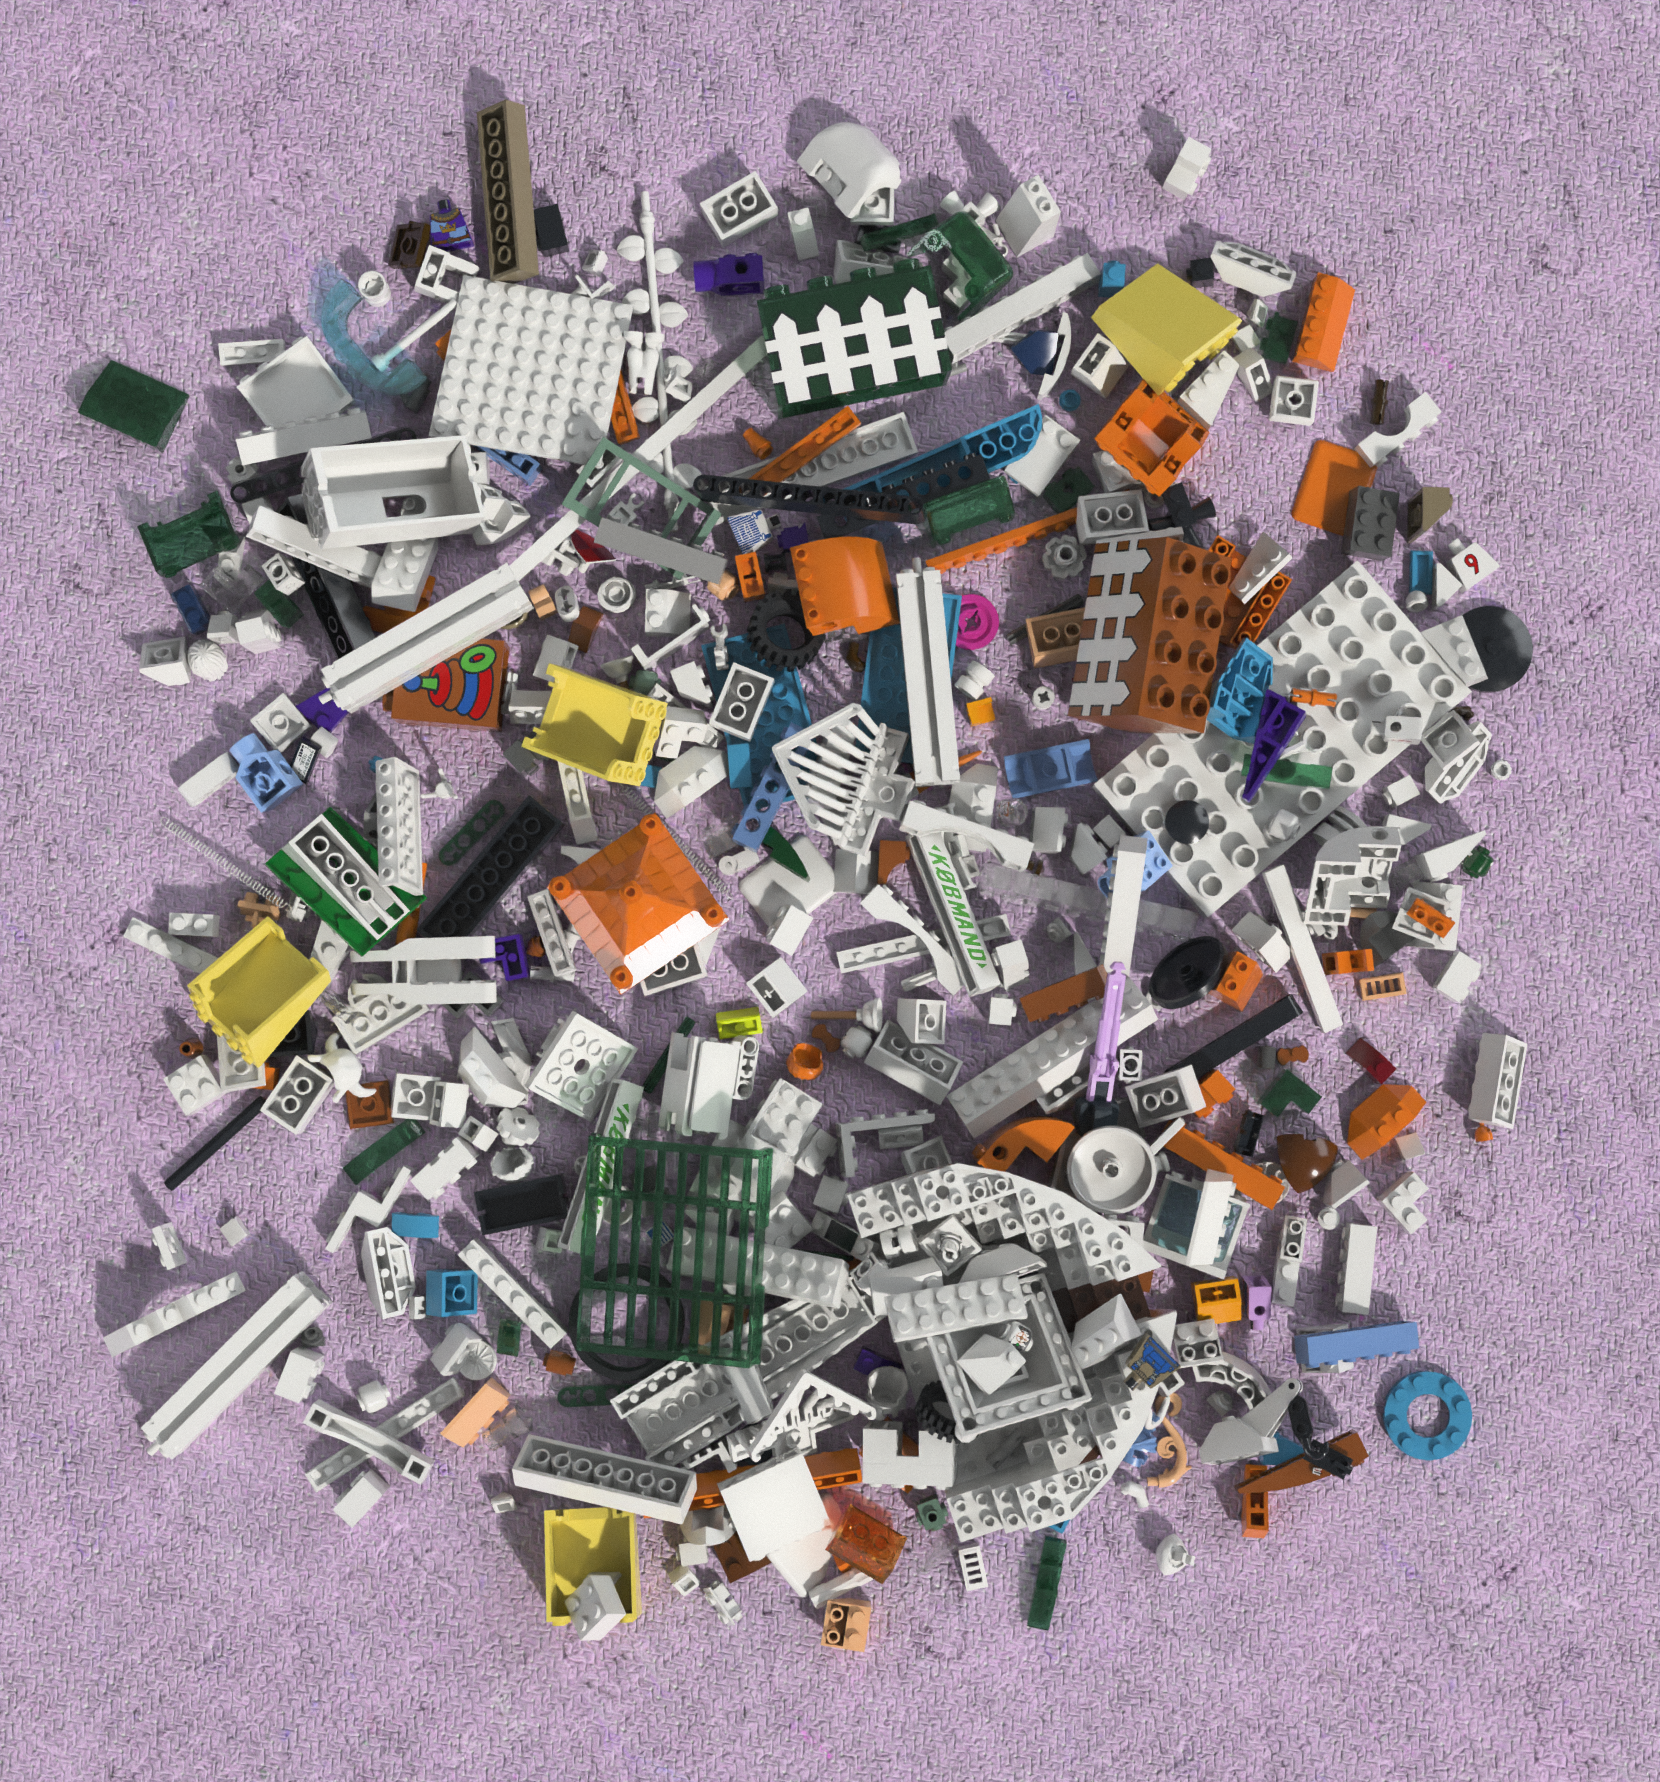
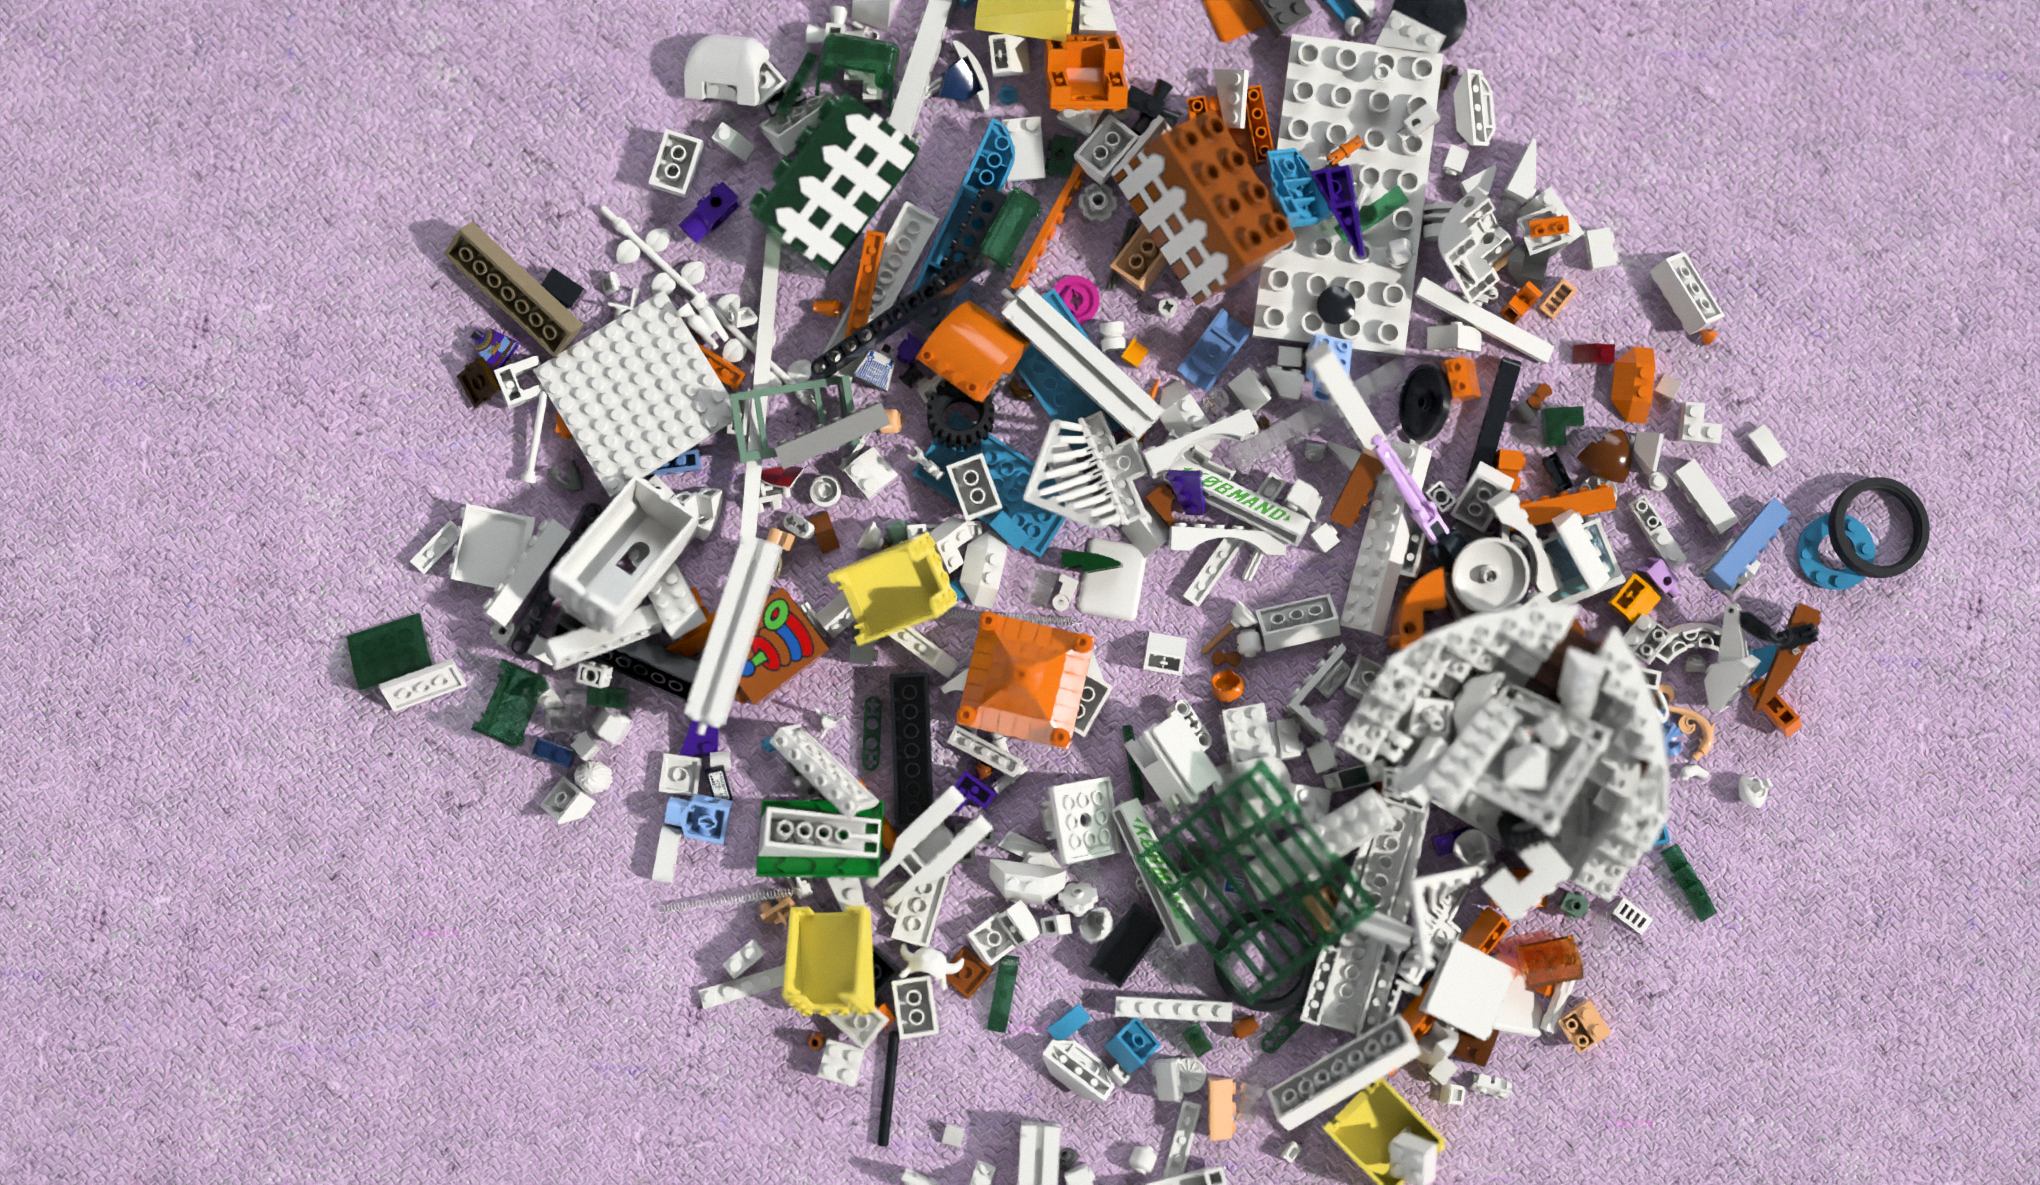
camera: 45 degrees left, 0 degrees up
clear slope [317,989,358,1024] -> none
clear light blue arch [321,279,427,395] -> none
white bracket [325,1165,414,1253] -> none
white wheel [358,271,391,307] -> none
white wedge [410,1136,480,1200] -> none
white brick [533,635,579,682] -> none
white slope [535,1226,562,1253] -> none
white plate [606,493,644,526] -> none
white panel [631,604,710,671] -> none
white slope [670,661,715,708] -> none
neon yellow slope [716,1007,763,1039] -> none
medium blue brick [731,722,815,853] -> none
orange brick [735,552,765,603] -> none
white piece [765,903,813,956] -> none
white slope [897,998,946,1044] -> none
white slope [962,855,980,878] -> none
torso [1123,1332,1181,1391] -> none
white plate [1421,710,1481,771] -> none
dark green head [1461,845,1494,879] -> none
white piece [1490,760,1512,781] -> none
none -> white plate [379,658,467,712]
none -> dark purple wing [1166,470,1206,516]
none -> white plate [1372,64,1391,83]
none -> white arch [1487,489,1564,596]
none -> white brick [1534,716,1569,748]
none -> white slope [1747,423,1787,467]
none -> black tyre [1828,477,1930,578]

